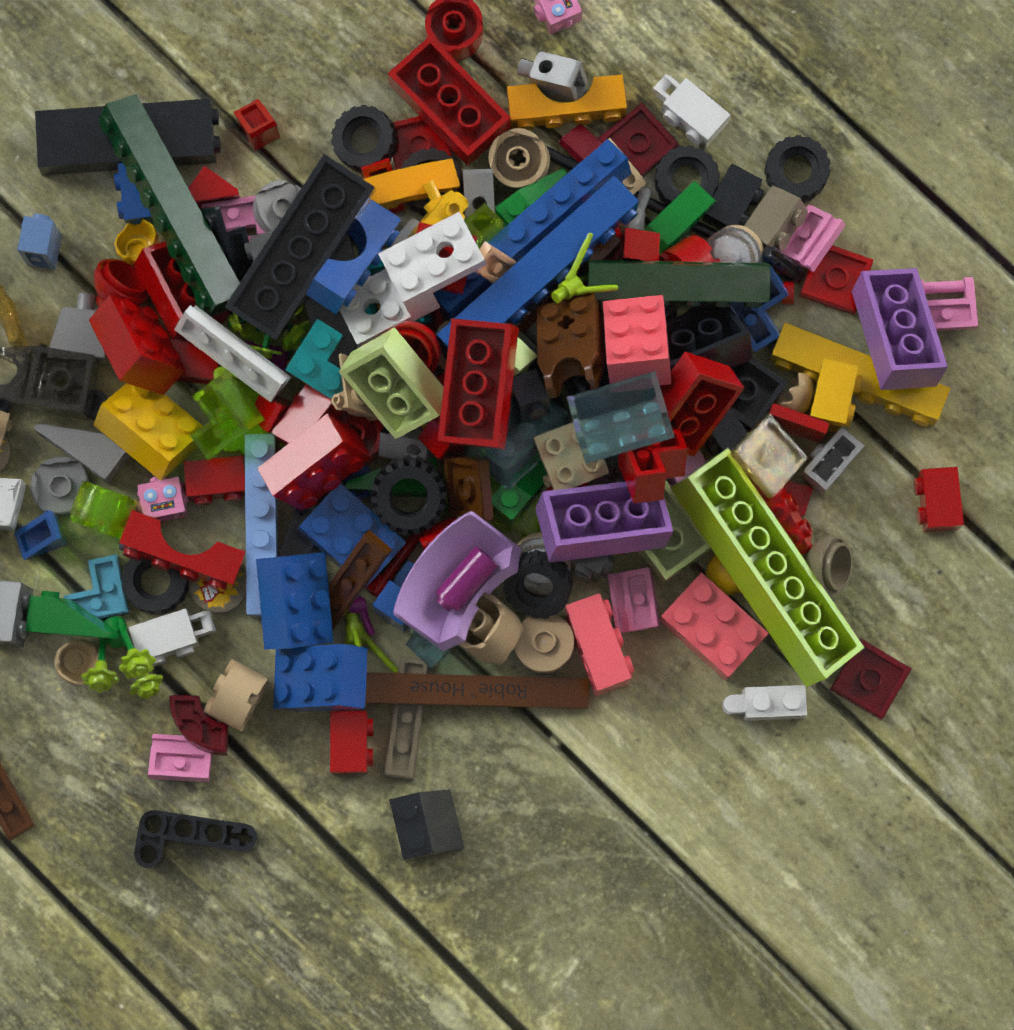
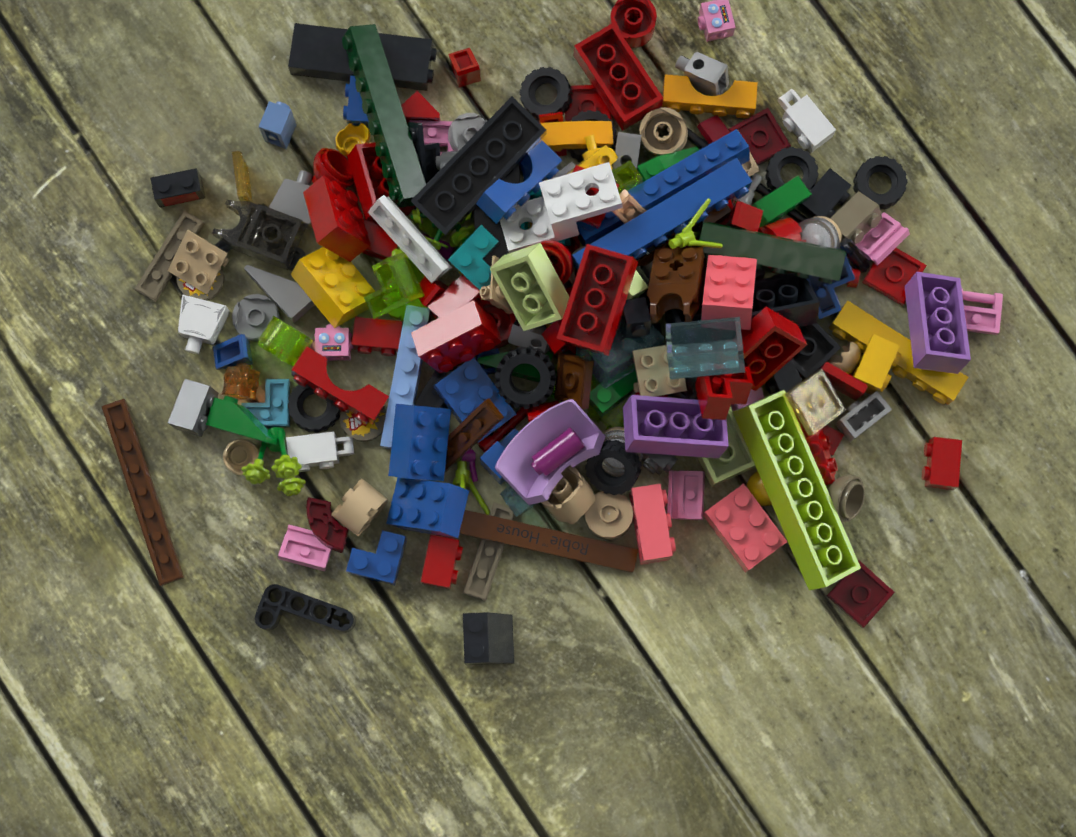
camera: 10 degrees right, 0 degrees up
white brick [722,685,807,721] -> none
none -> clear orange brick [222,363,260,400]
none -> blue brick [346,530,407,586]

